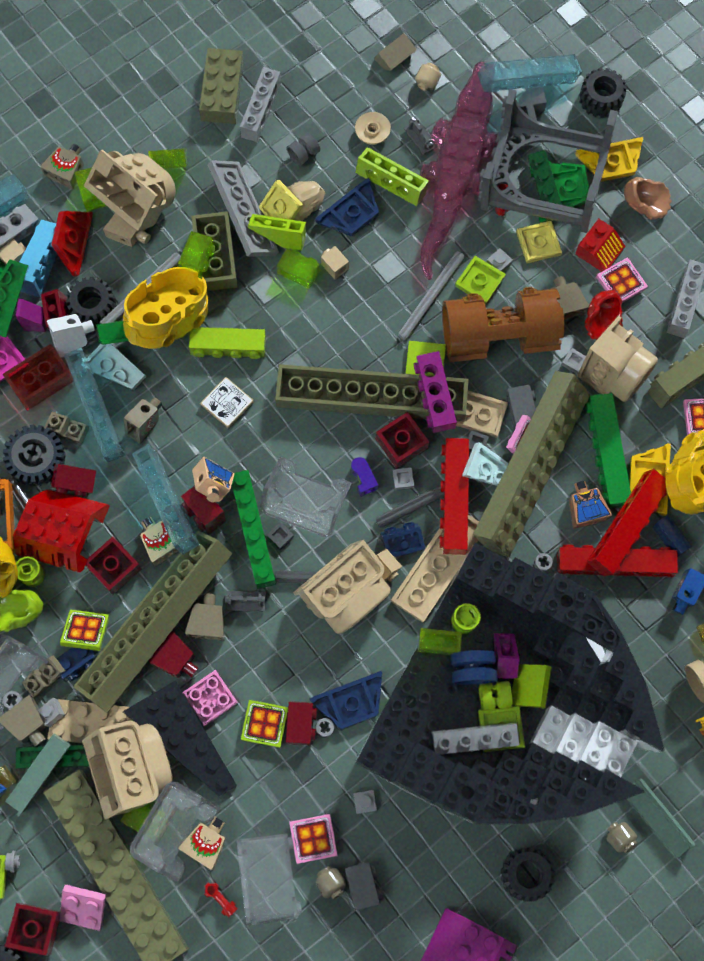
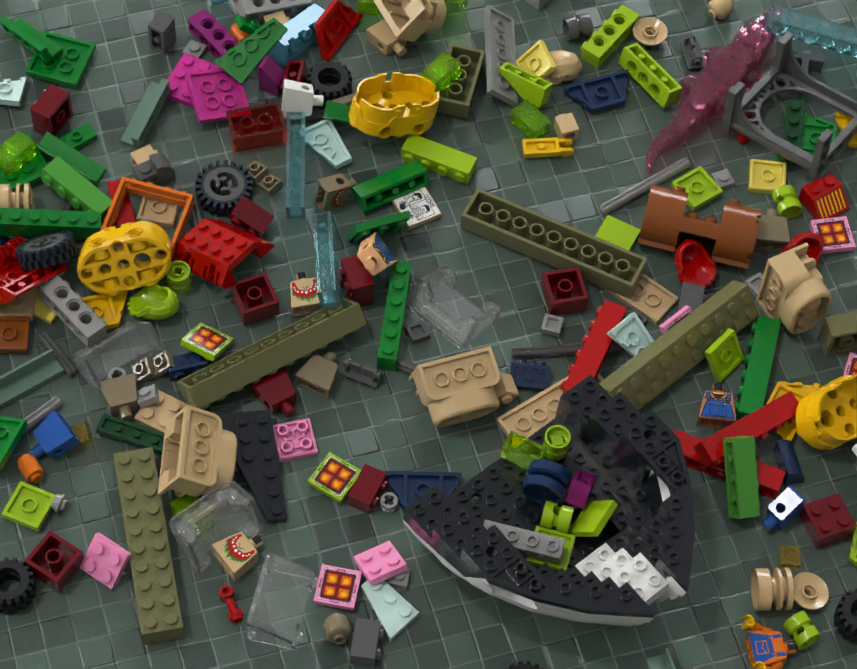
camera: 20 degrees right, 15 degrees down
sand green panel [5,733,71,817] -> none
dark purple leg [351,457,378,497] -> none
magenta brick [413,351,457,433] -> none
none -> green plate [347,210,411,243]
none -> green brick [352,160,429,212]
none -> bright pink plate [353,540,408,586]
none -> light aqua wing [361,580,419,642]
none -> yellow hinge [521,137,574,158]
none -> lime brick [580,4,640,69]
none -> red piece [674,239,717,288]
none -> lime plate [705,328,745,383]
none -> bright green brick [723,435,760,519]
none -> lime wheel [771,185,803,220]

